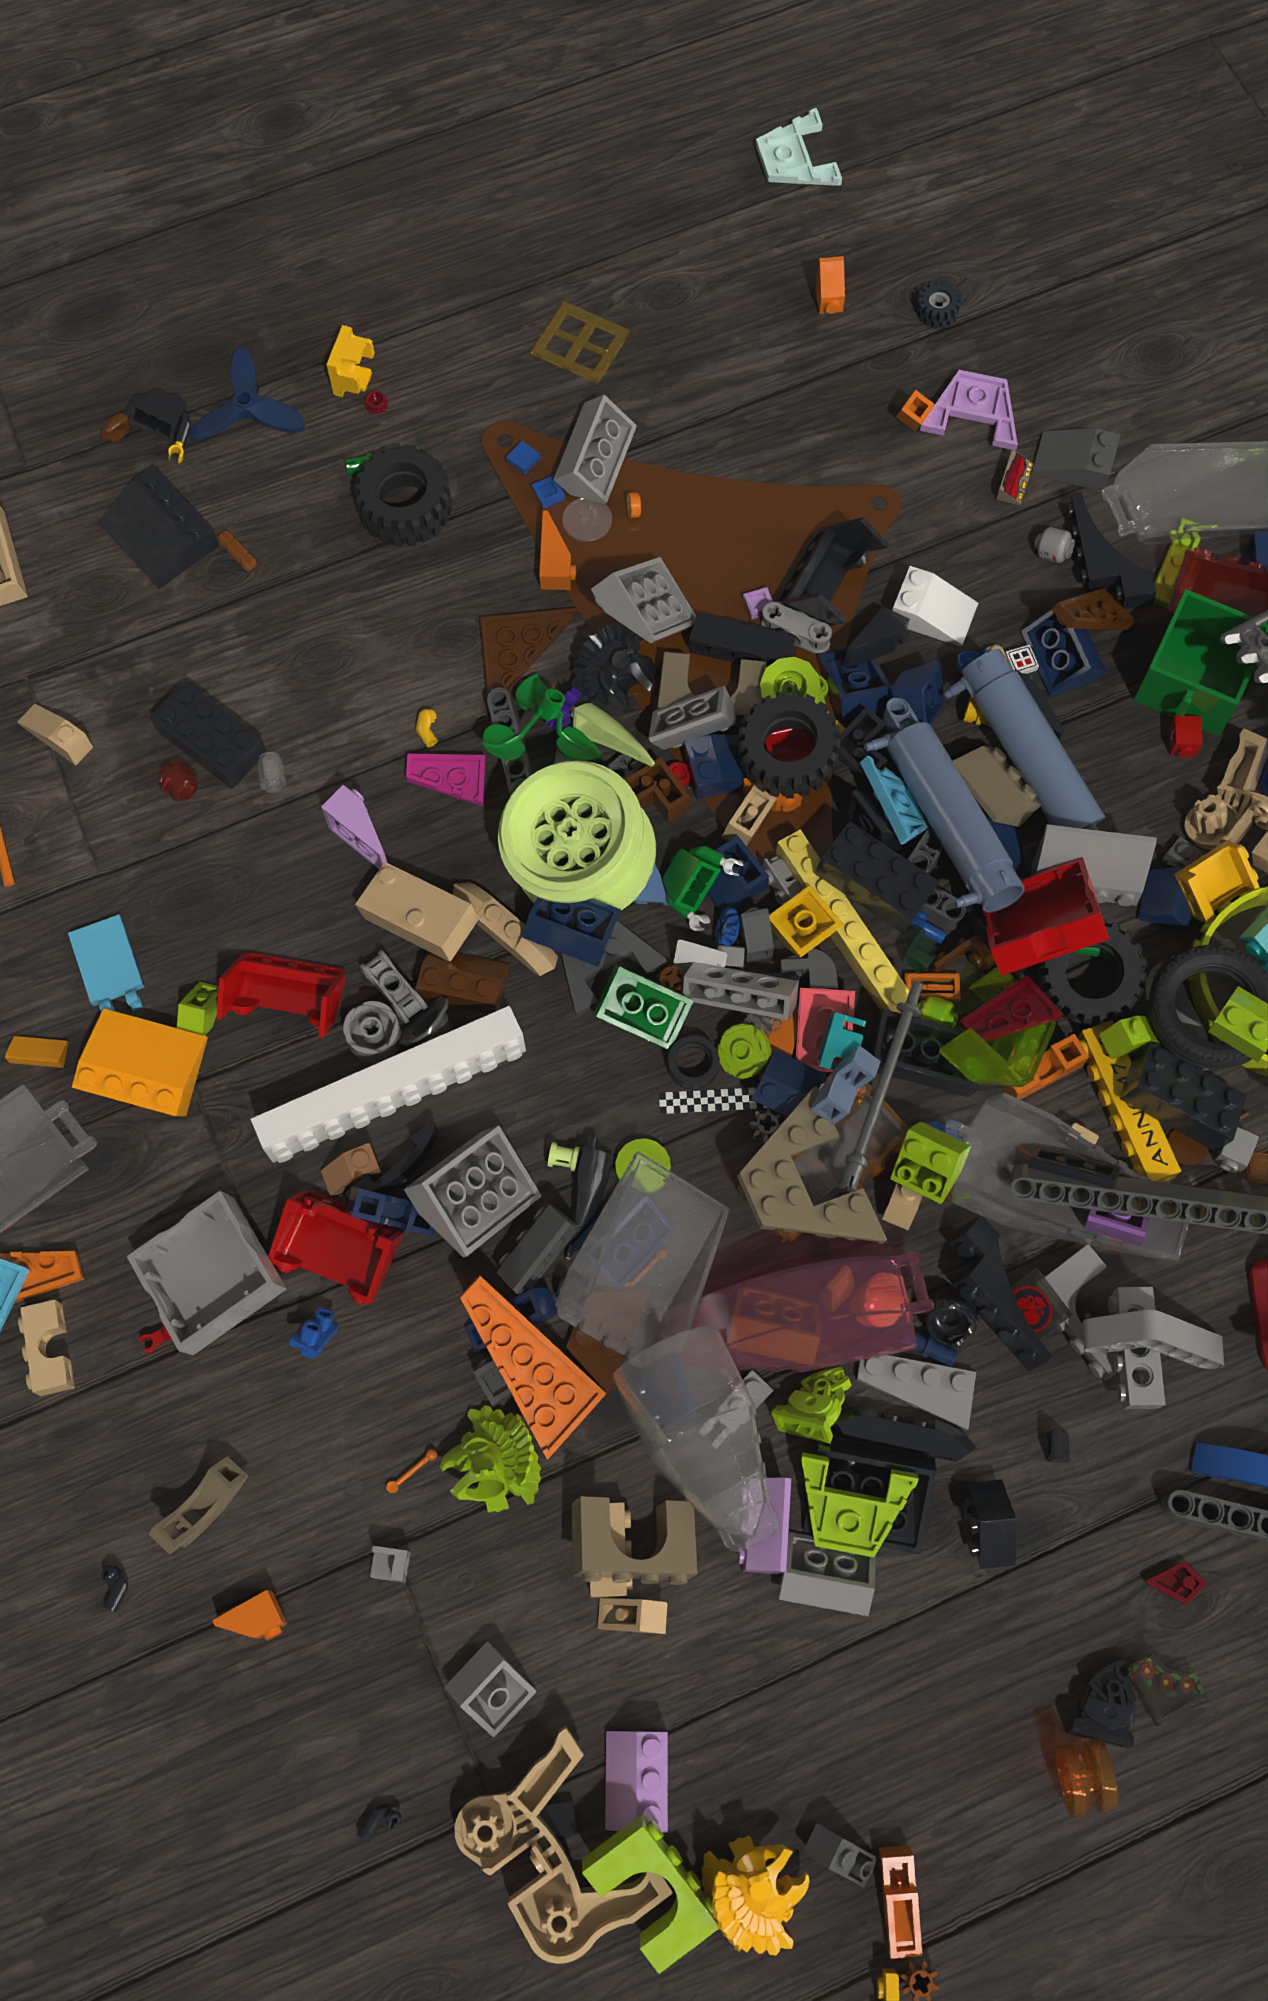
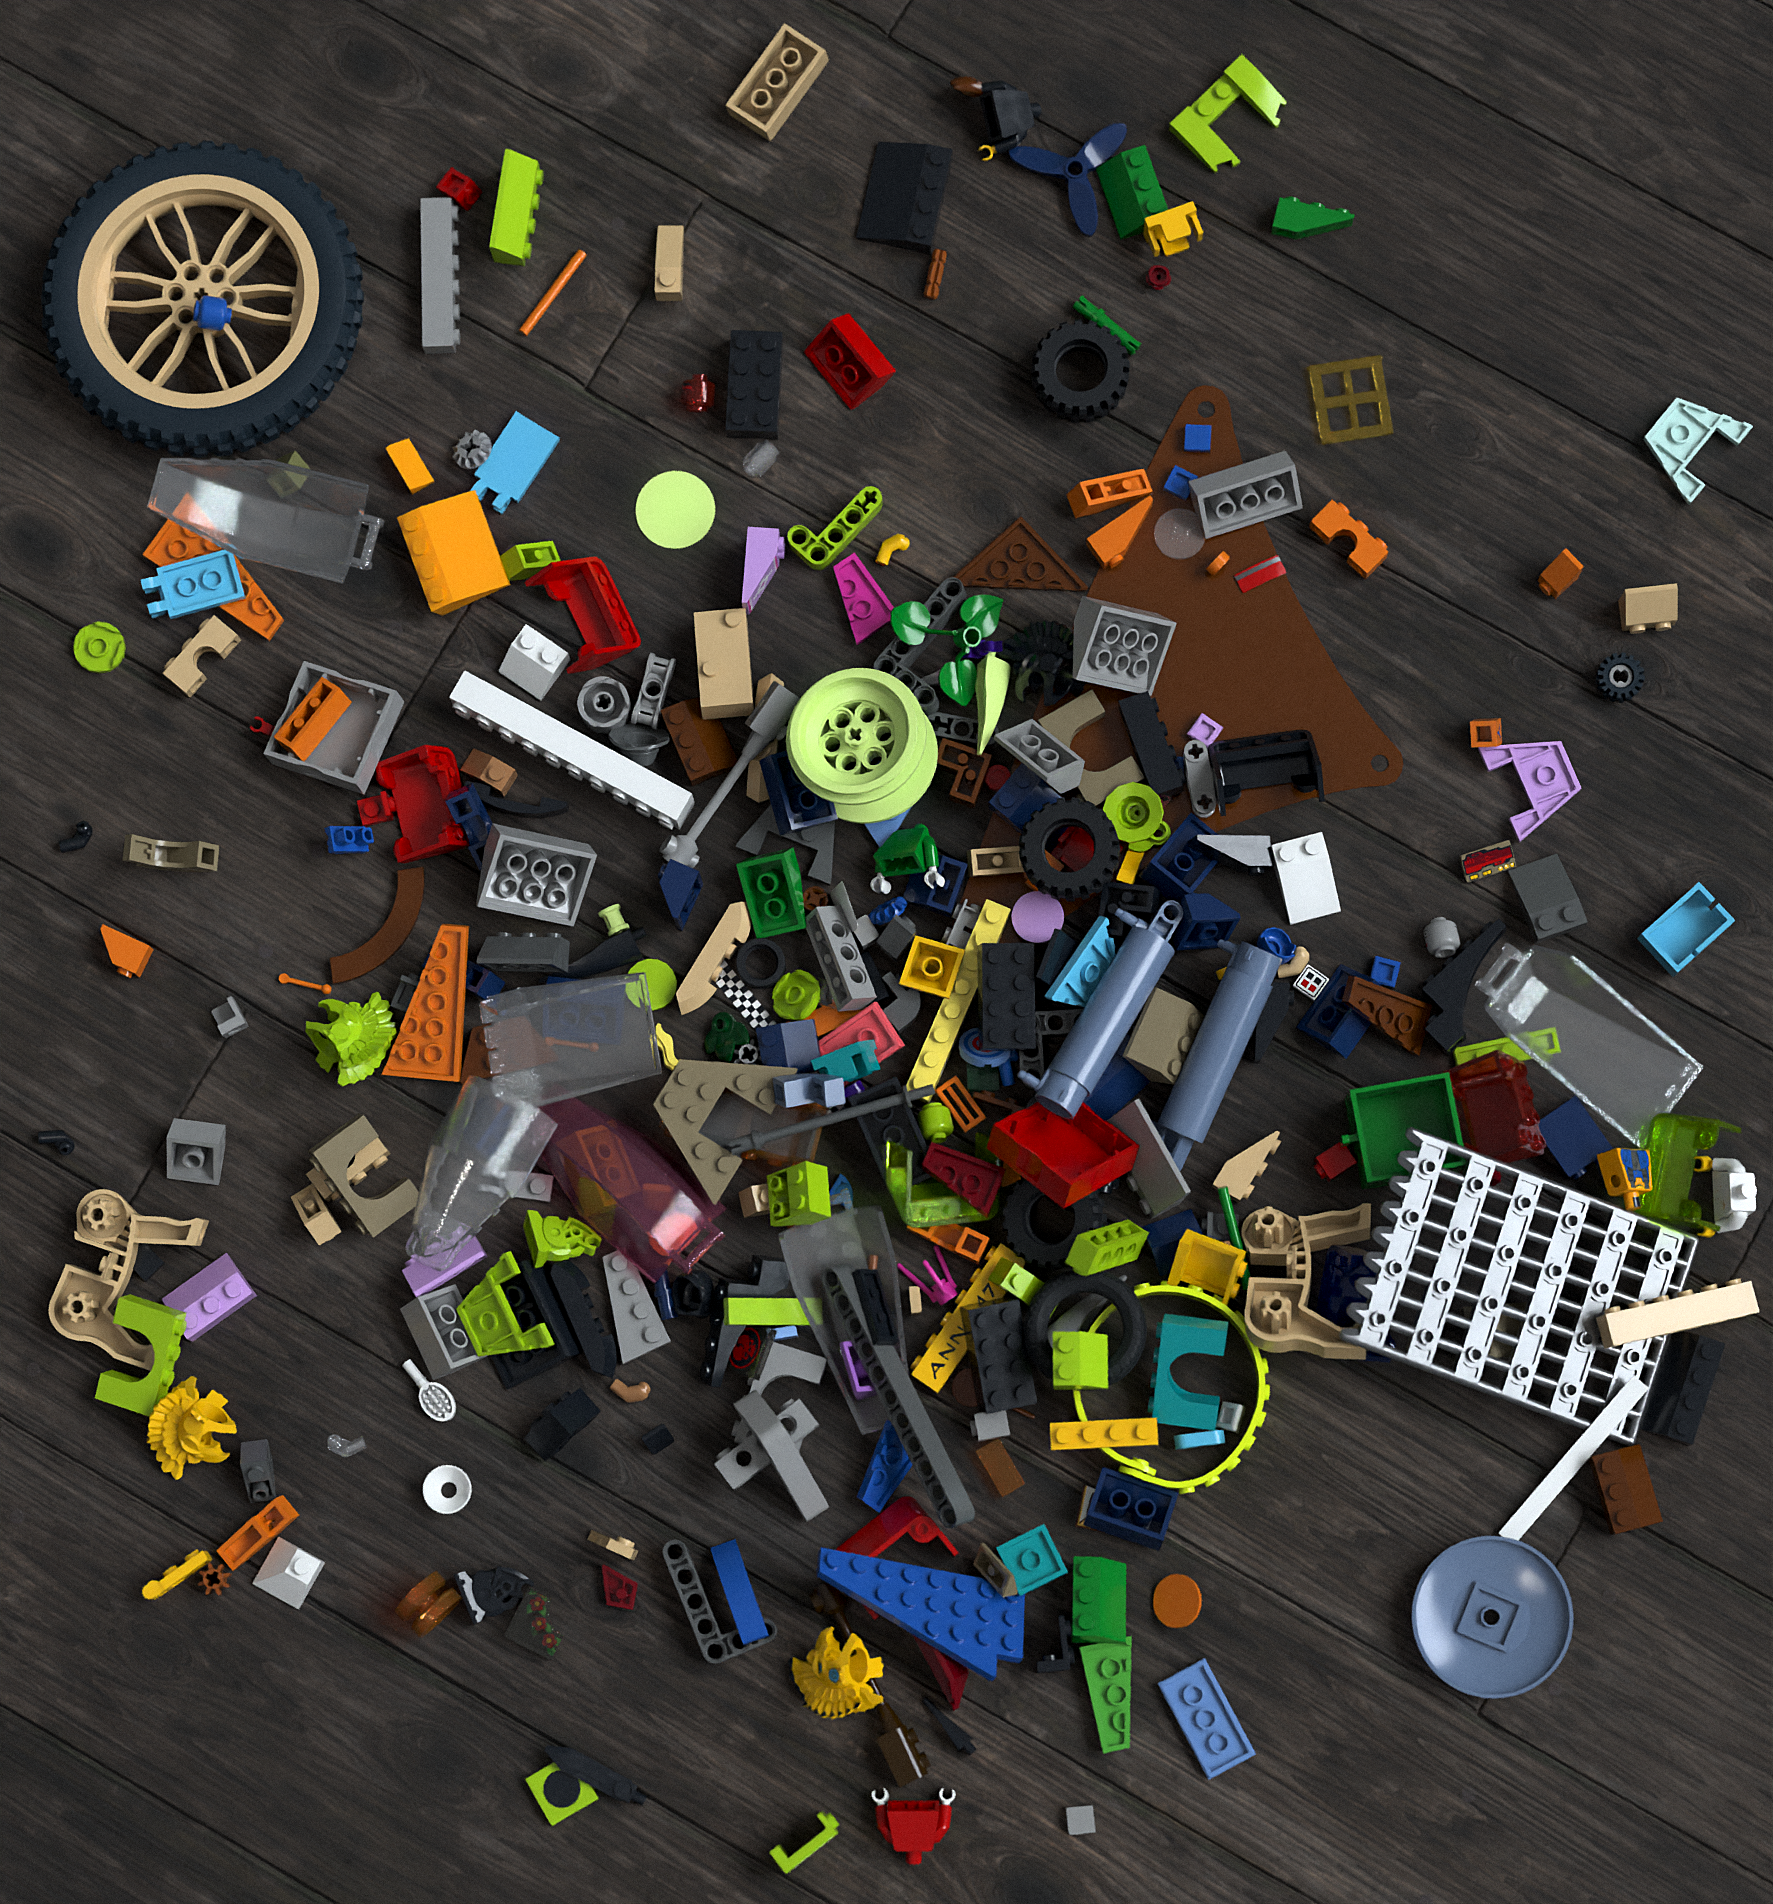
camera: 60 degrees right, 10 degrees up
none -> white slope [252,1537,325,1609]
none -> orange brick [274,677,352,762]
none -> clear arm [327,1434,368,1458]
none -> reddish brown tile [330,867,425,985]
none -> red bracket [357,791,397,827]
none -> white piece [402,1359,456,1422]
none -> white piece [423,1465,472,1514]
none -> light grey gear [452,430,492,469]
none -> white slope [498,624,571,701]
none -> tan wing [587,1530,638,1560]
none -> medium nougat arm [609,1378,651,1403]
none -> yellowish green sticker [636,471,715,549]
none -> light yellow hair [647,1023,678,1071]
none -> dark blue slope [658,859,704,931]
none -> light grey bar [659,680,800,868]
none -> tan brick [676,902,752,1015]
none -> dark green plate [704,1012,750,1063]
none -> lime tile [724,1298,821,1326]
none -> light blue tile [770,1325,798,1342]
none -> lime beam [787,486,883,570]
none -> red slope [804,313,896,410]
none -> blue wing [857,1419,913,1513]
none -> dark pink plant [896,1245,958,1306]
none -> medium blue tile [959,1028,1010,1067]
none -> lavender piece [1012,891,1064,943]
none -> lime brick [1065,1220,1149,1276]
none -> orange slope [1066,469,1153,518]
none -> green slope [1096,145,1168,240]
none -> lime wedge [1169,54,1286,173]
none -> tan slope [1212,1131,1281,1203]
none -> green bar [1217,1186,1251,1290]
none -> red sticker [1234,555,1286,593]
none -> green slope [1271,196,1354,240]
none -> orange arch [1309,500,1389,580]
none -> blue tile [1370,956,1401,989]
none -> tan slope [1618,583,1678,634]
none -> medium azure piece [1637,882,1735,977]

